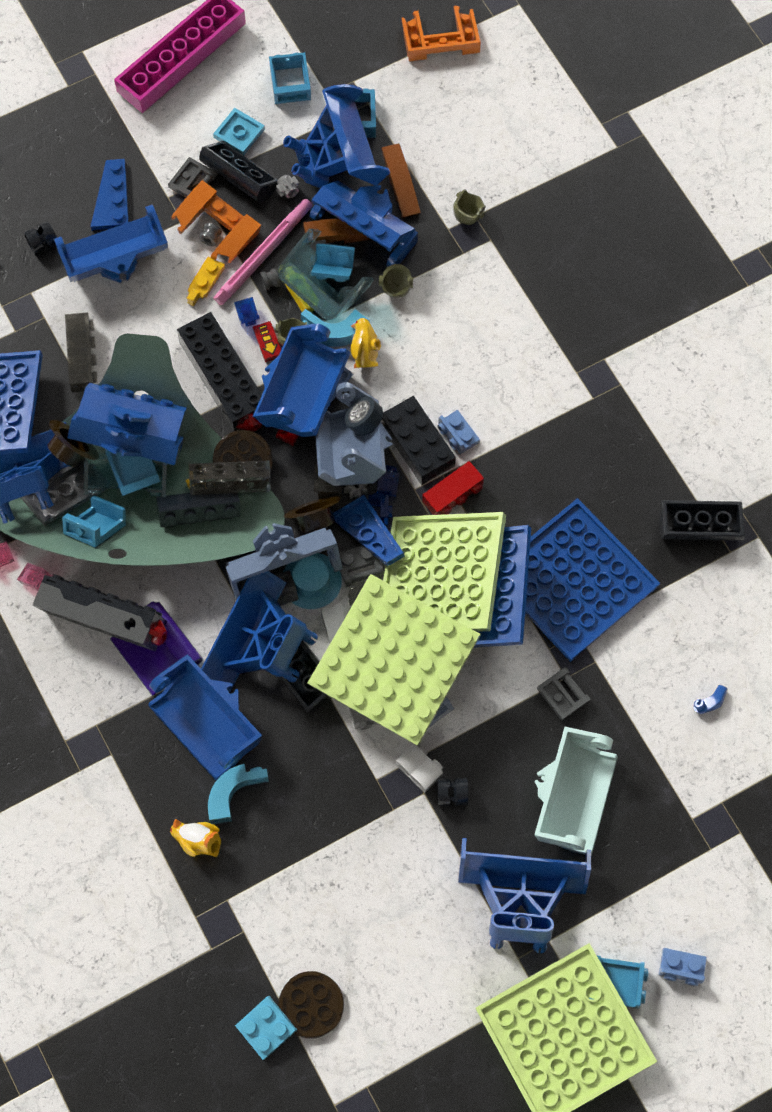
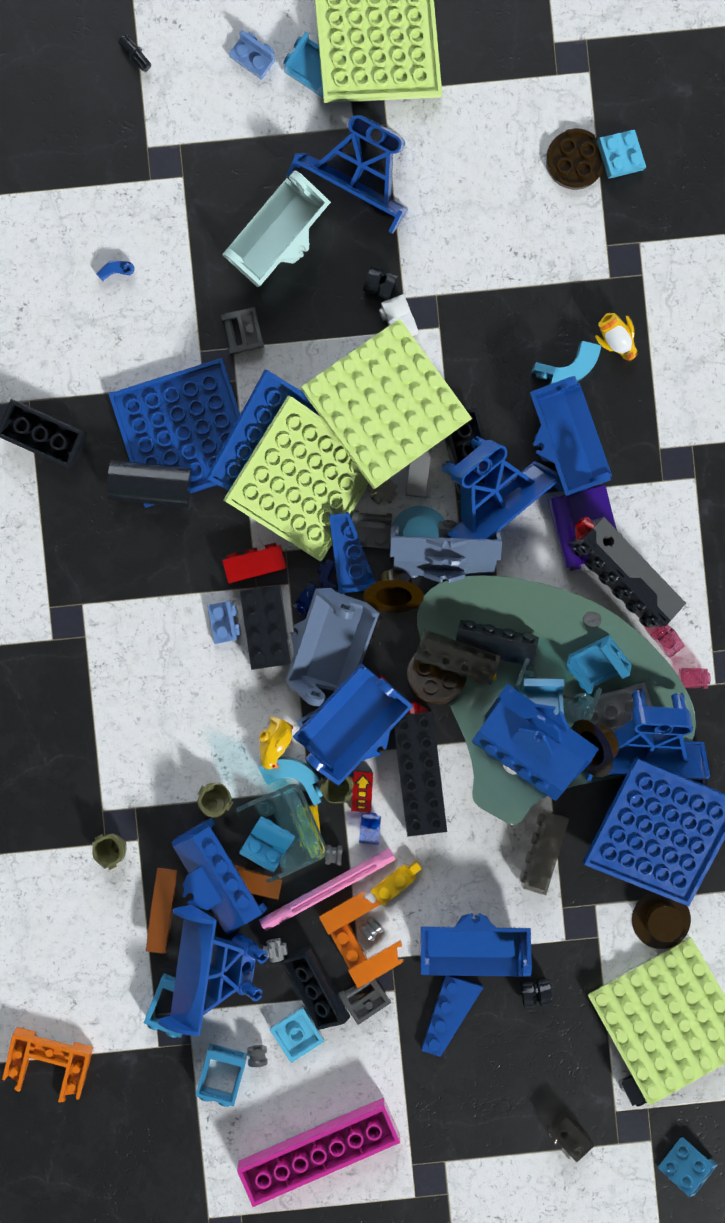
camera: 150 degrees left, 20 degrees up
black wheel [345,396,383,436] -> none
none -> black brick [107,460,193,508]
none -> dark grey wheel [247,1045,268,1067]

